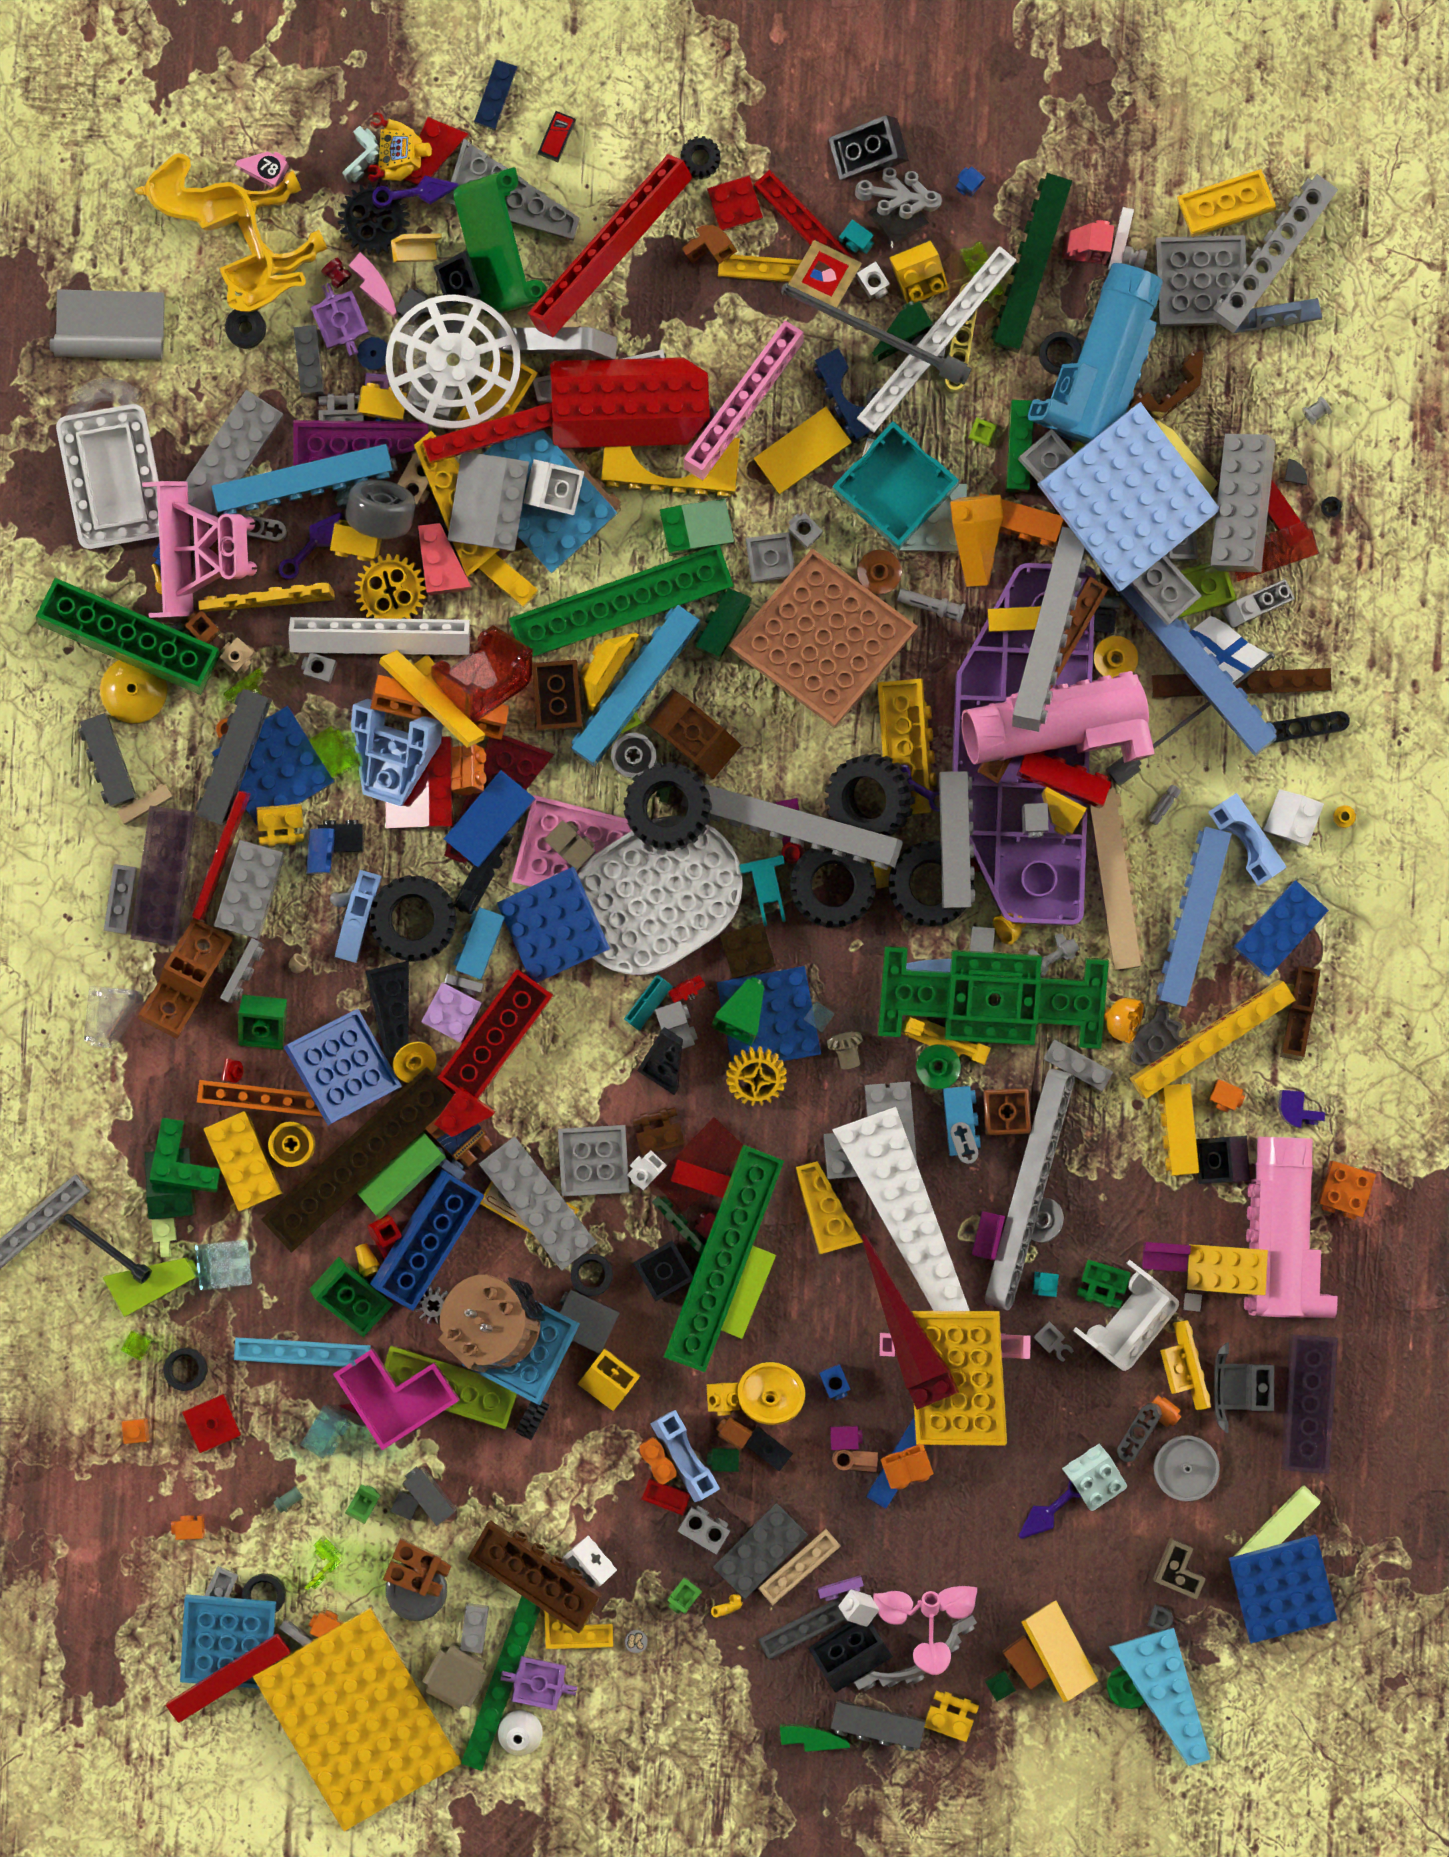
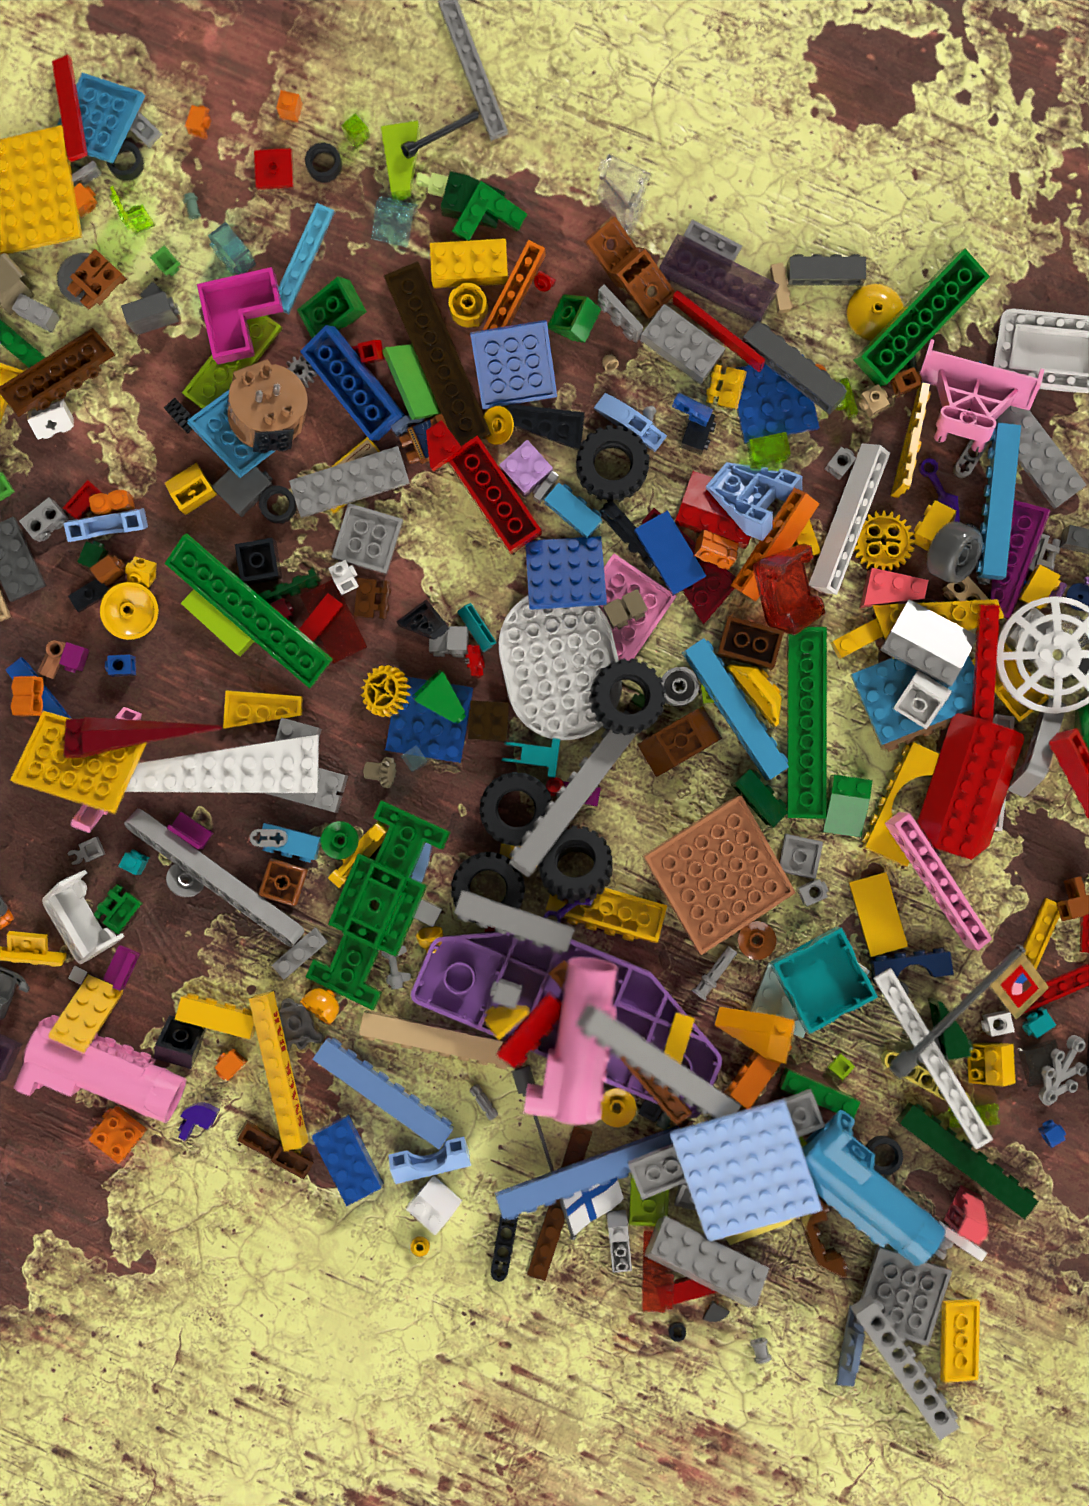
camera: 120 degrees right, 0 degrees up
yellow cone [355,1243,381,1278] -> none
yellow tile [379,650,485,748] -> none

